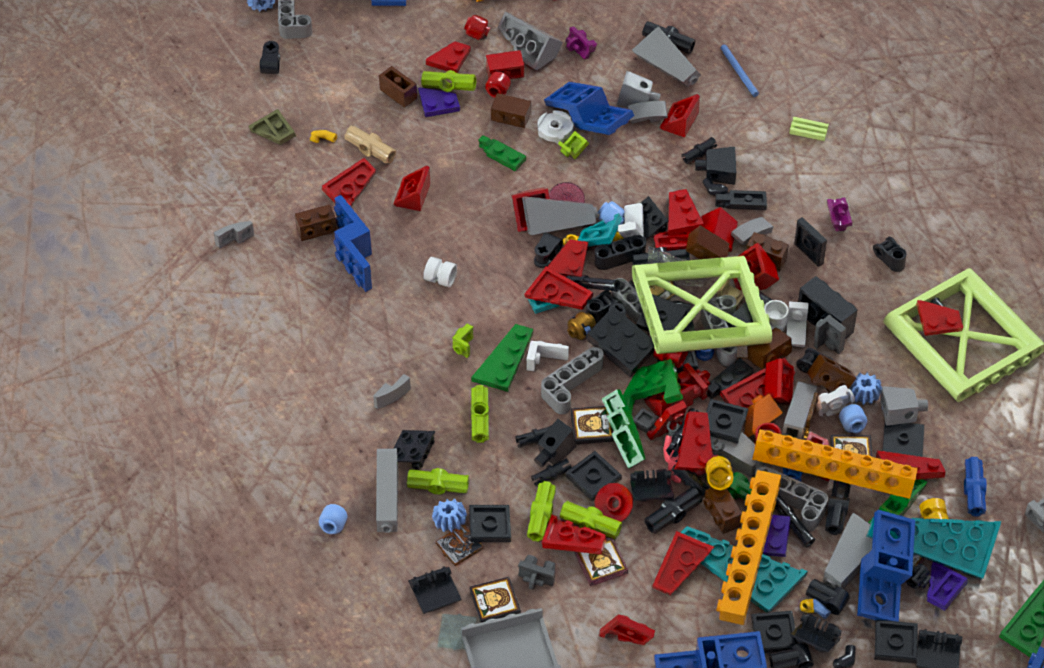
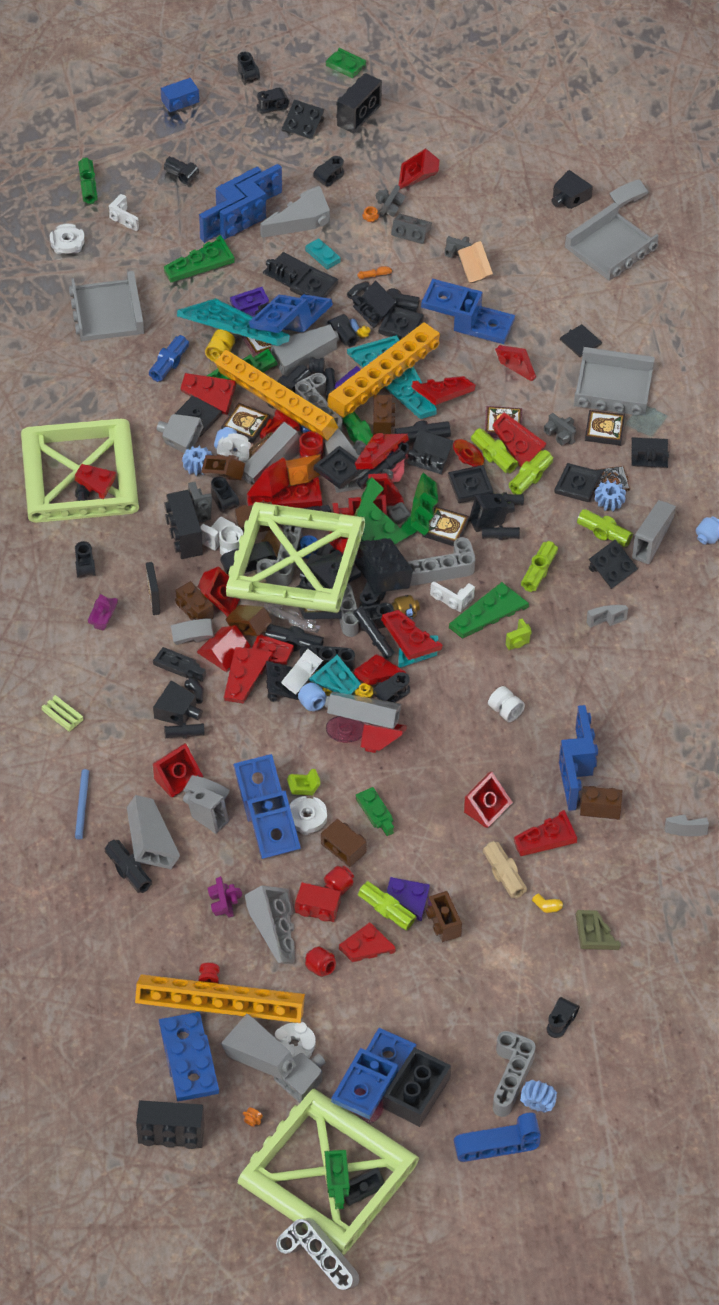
camera: 155 degrees left, 0 degrees up
yellow wheel [705,456,734,490] -> none
none -> black wheel [309,357,325,374]

